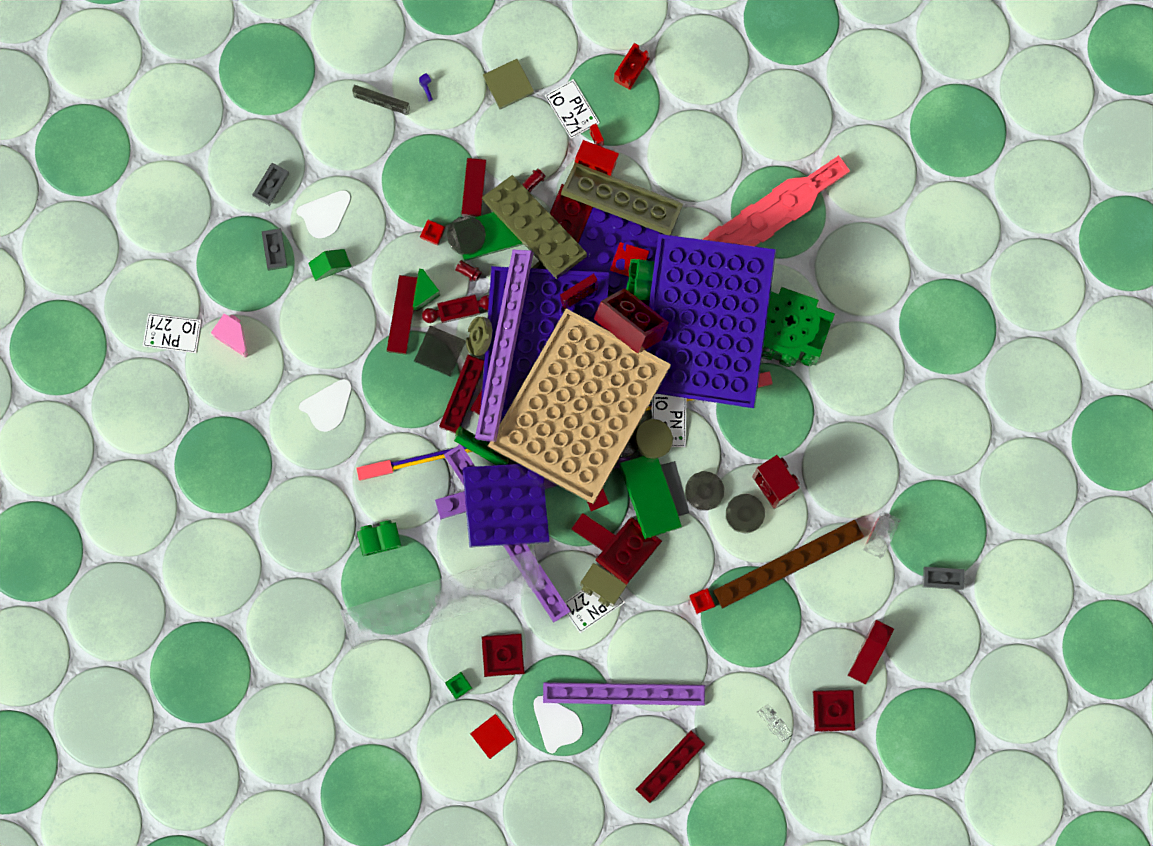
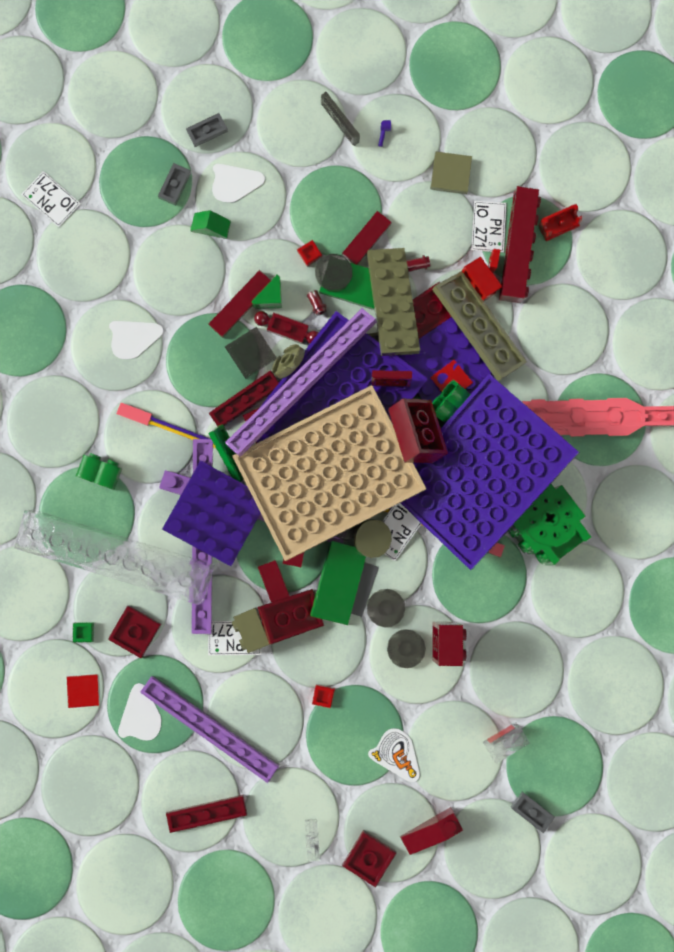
camera: 30 degrees right, 5 degrees up
bright pink slope [211,313,248,358] -> none
reddish brown plate [713,520,864,609] -> none
none -> sticker [368,729,420,782]
none -> dark red brick [499,186,541,304]

